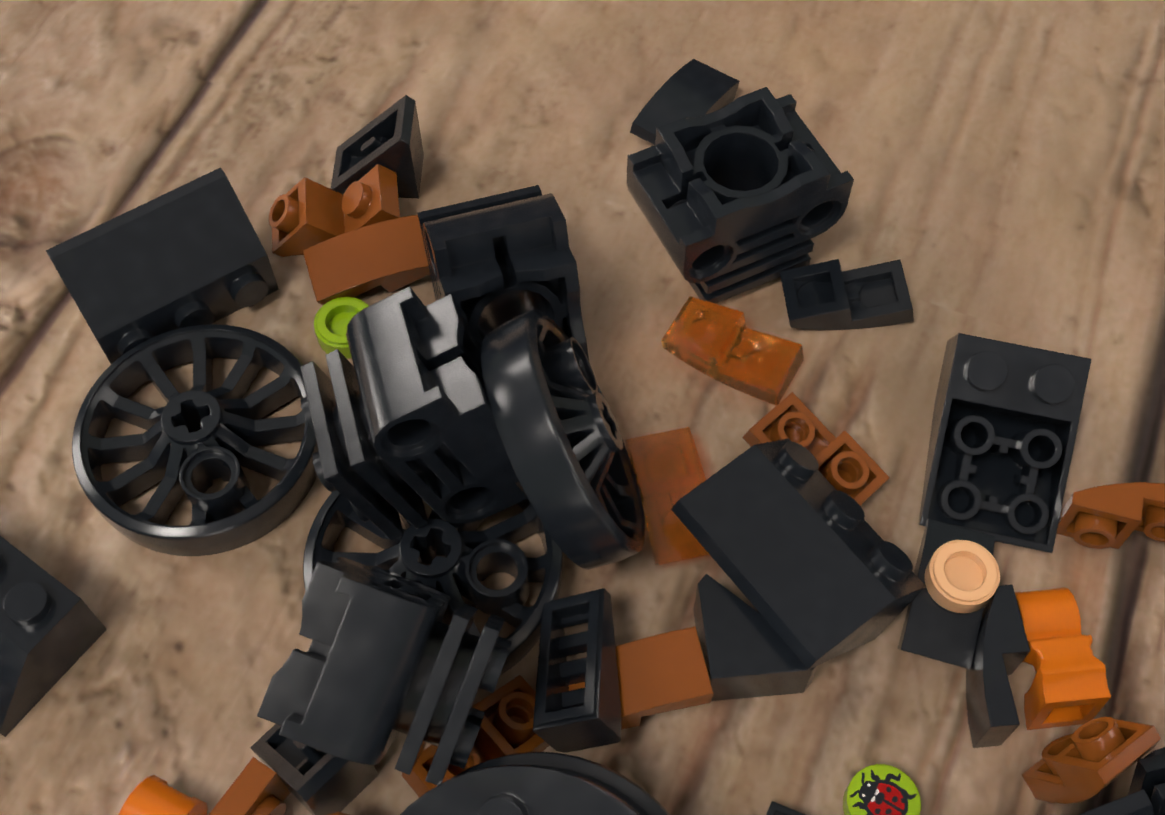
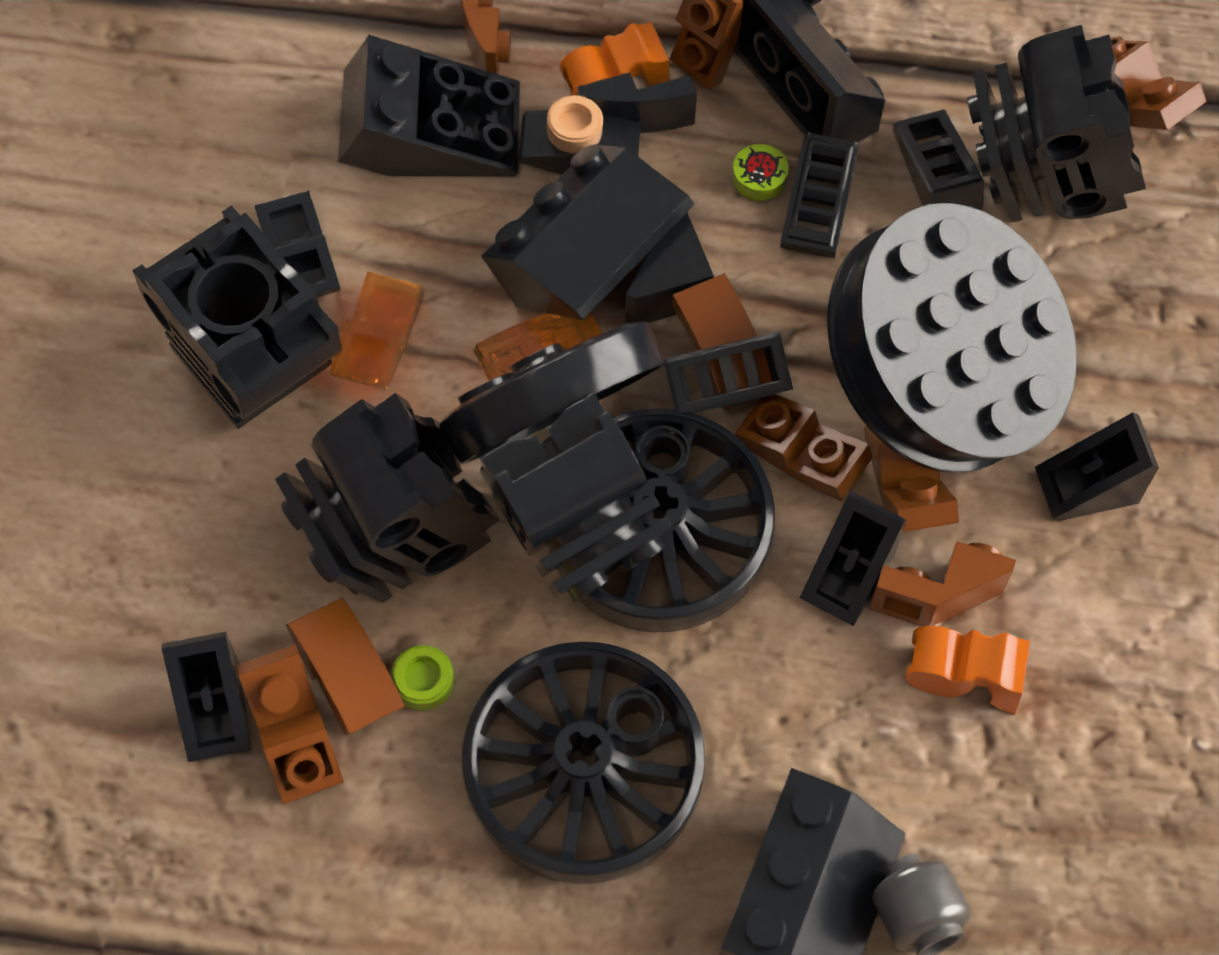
camera: 105 degrees left, 5 degrees up
black slope [46,167,279,364] -> none
black piece [257,557,512,786] -> none
black slope [630,59,740,145] -> none
dark orange slope [742,392,890,505] -> none

